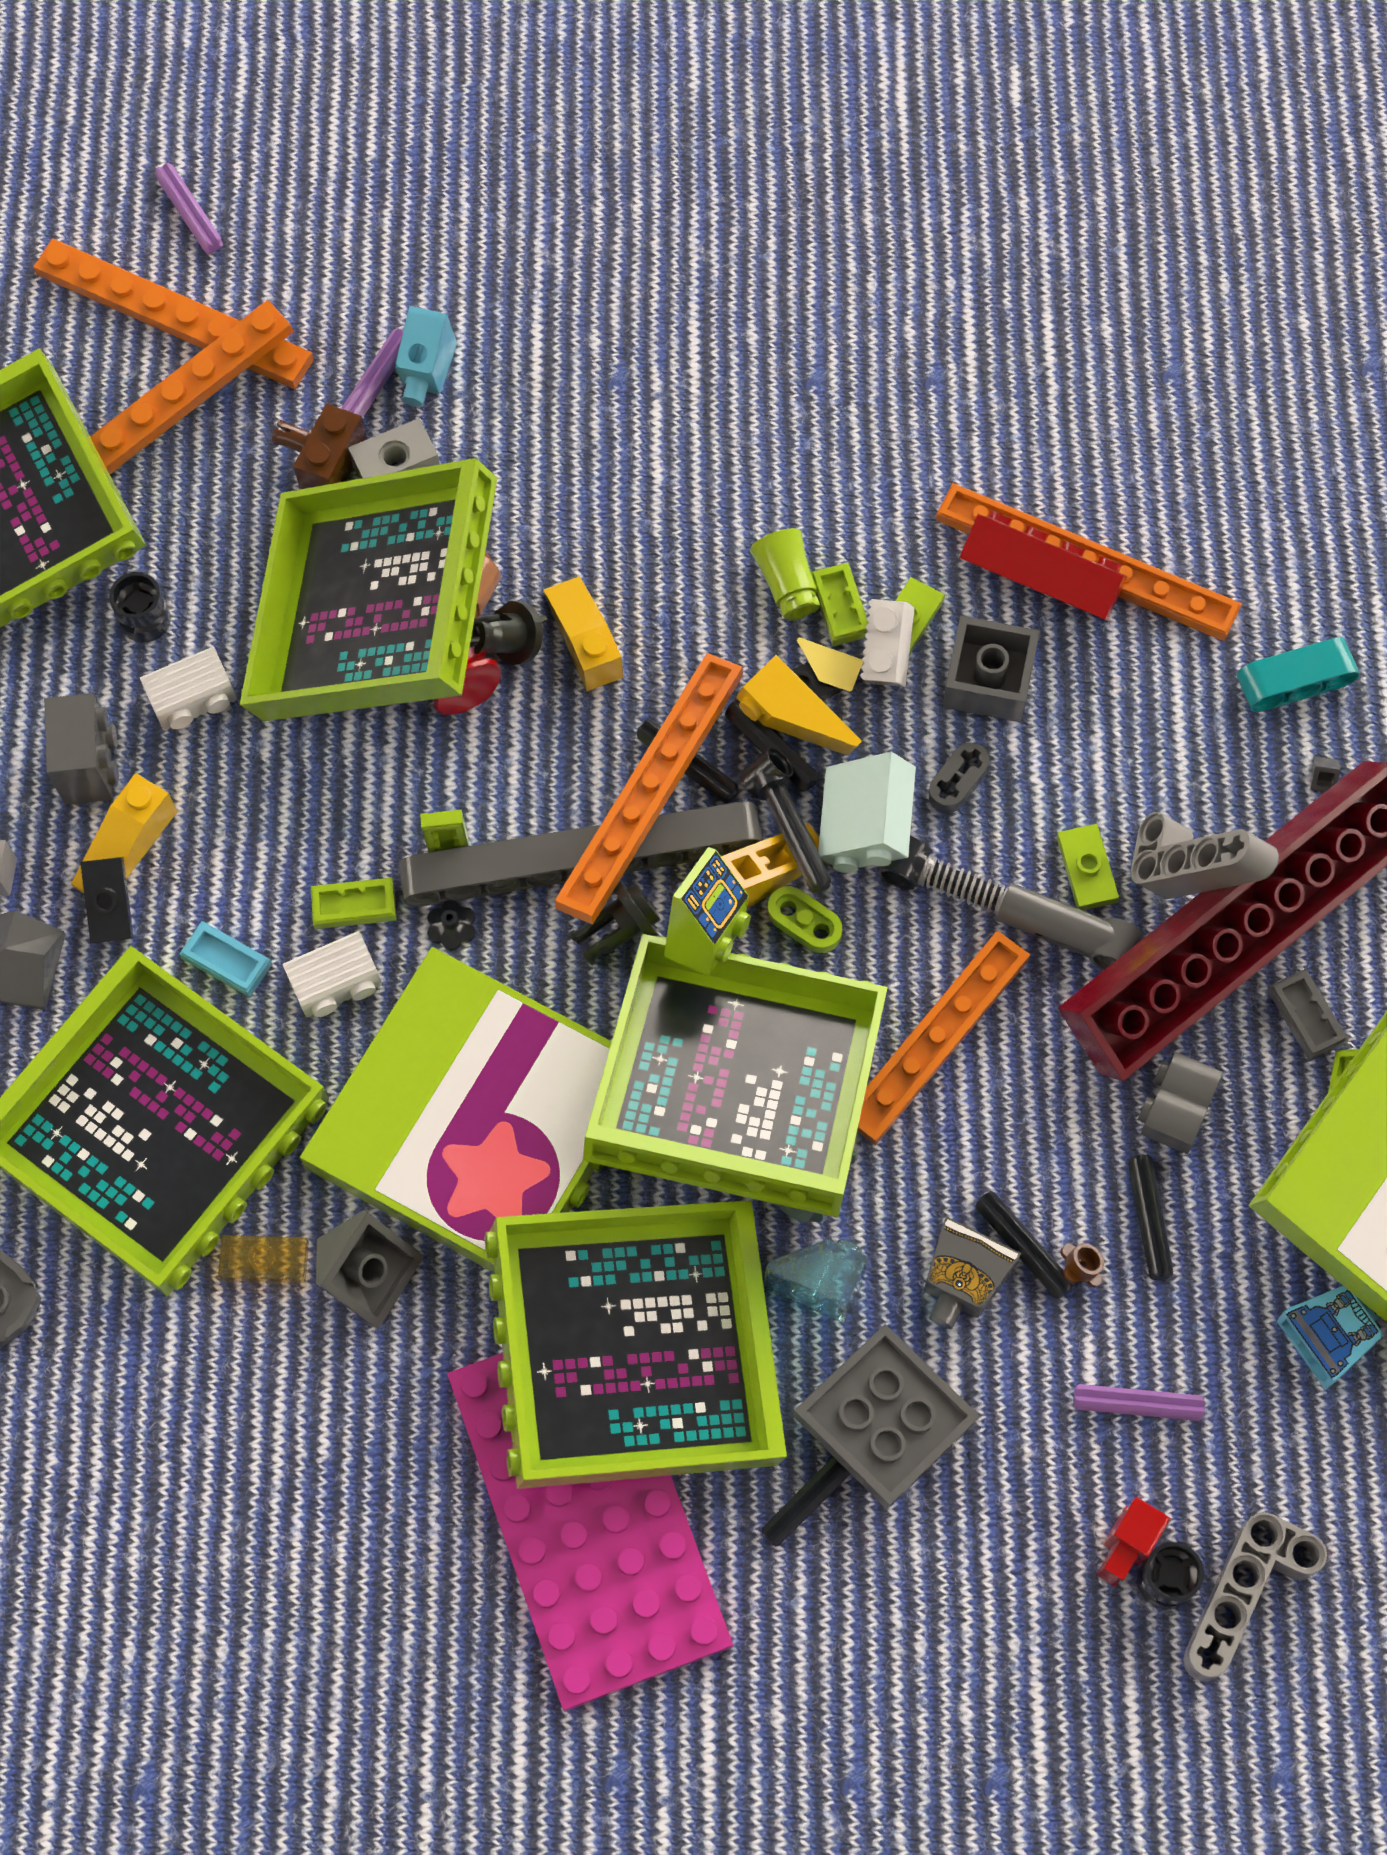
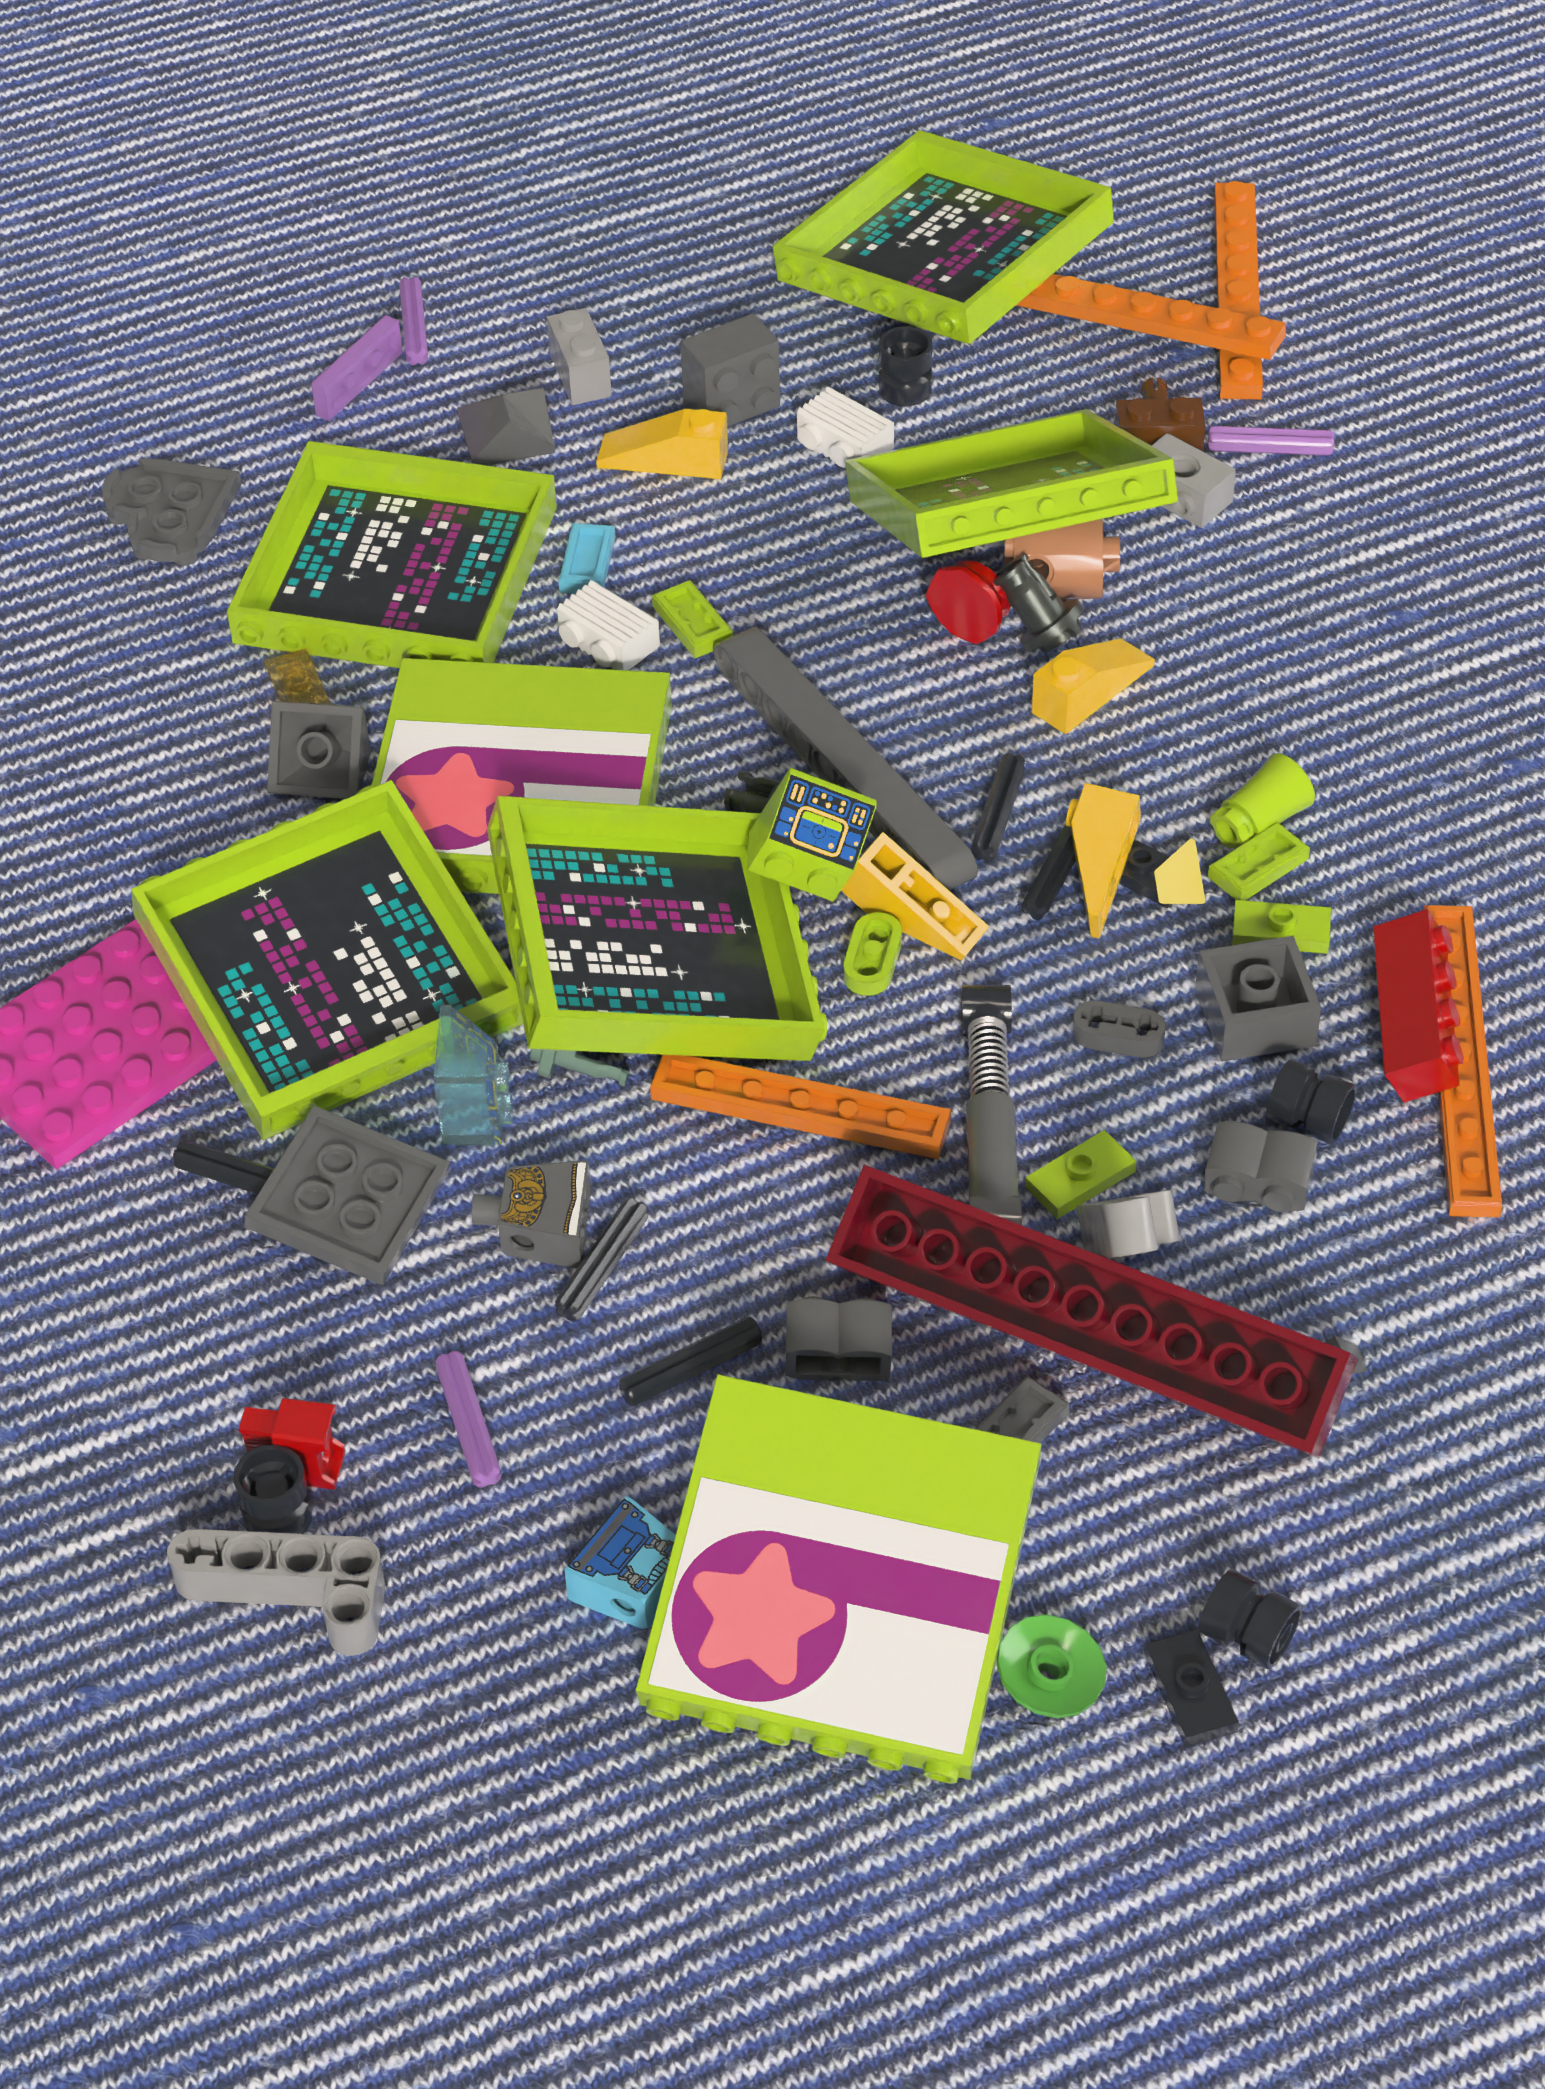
camera: 65 degrees right, 20 degrees down
black plate [80,857,134,944] -> none
medium lavender axle [155,163,223,254] -> none
medium azure torso [396,306,457,407] -> none
lime plate [420,809,470,853] -> none
black plant [427,900,476,951] -> none
orange plate [555,653,743,925] -> none
black axle [739,747,831,894] -> none
light aqua brick [818,752,916,873] -> none
white brick [860,599,914,687] -> none
reddish brown plate [1060,1243,1104,1287] -> none
teal beam [1236,637,1360,712] -> none
none -> dark grey brick [1204,1121,1318,1212]
none -> black wheel [1266,1060,1357,1145]

